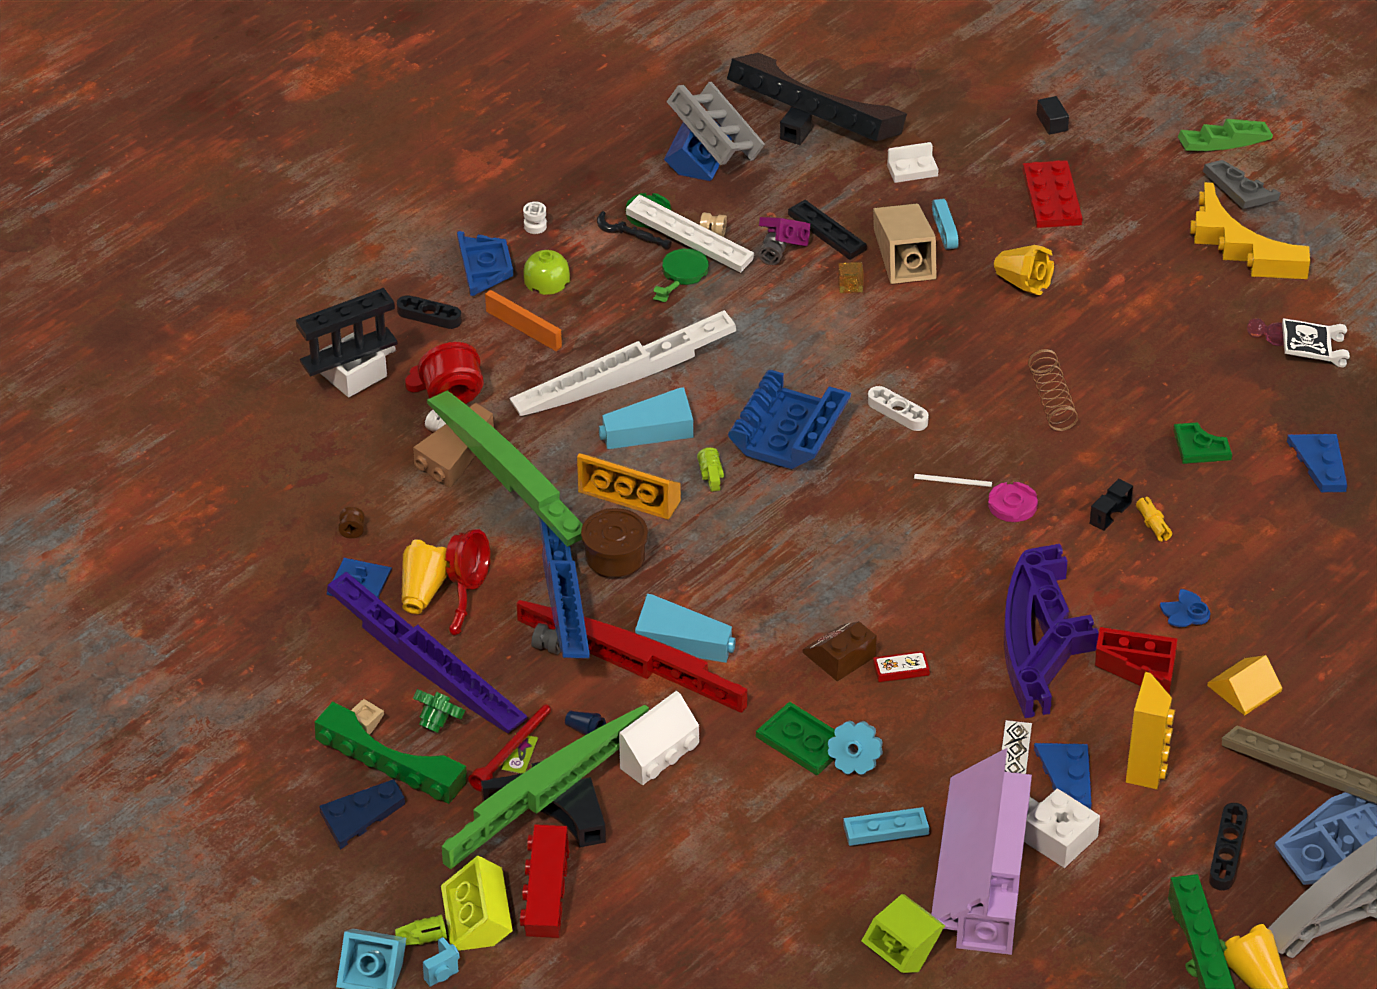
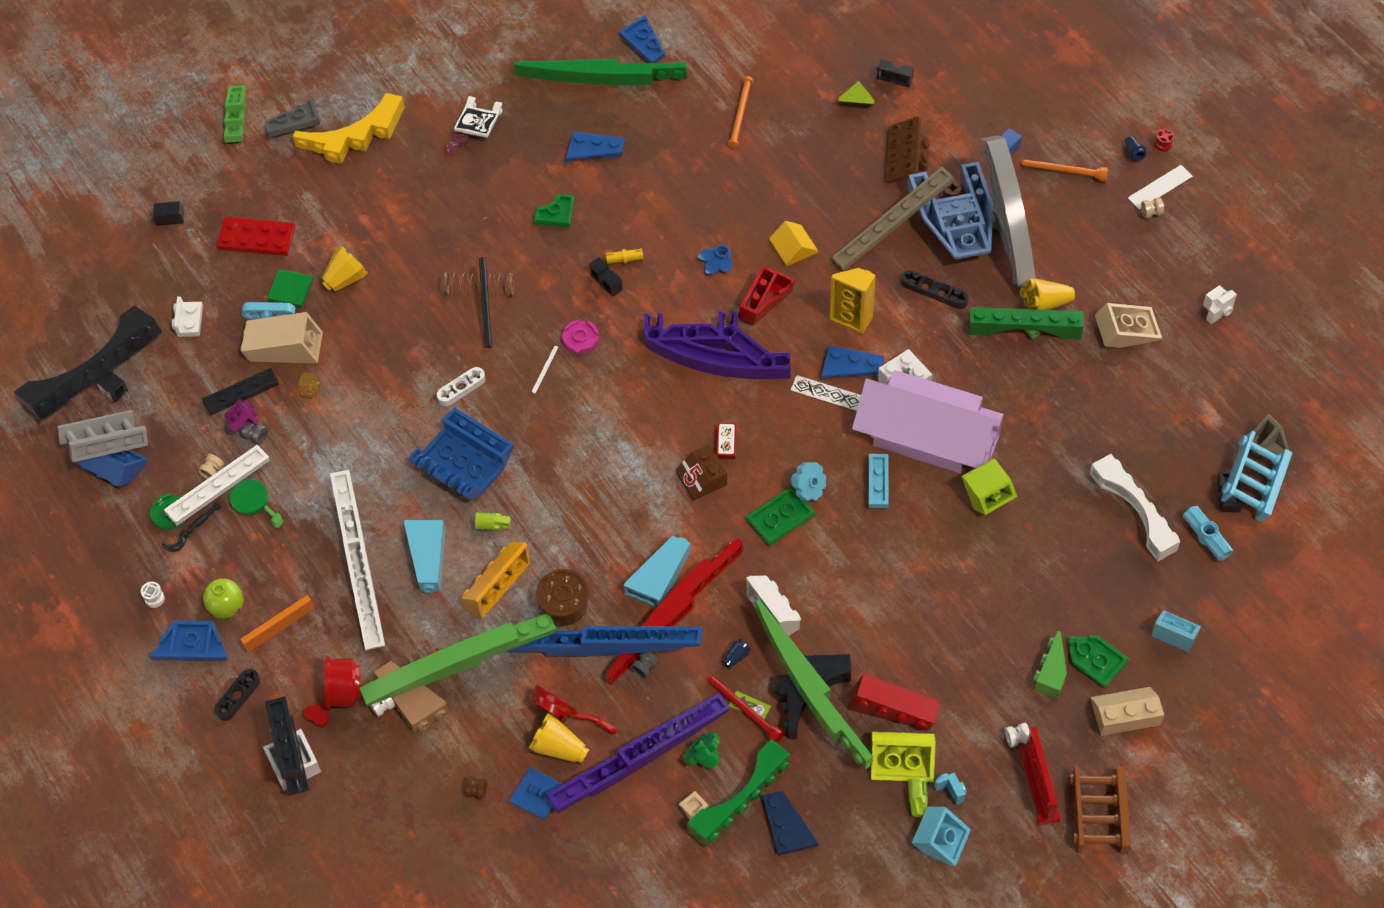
camera: 75 degrees left, 15 degrees up
none -> green tile [267,269,314,309]
none -> black piece [479,257,492,348]

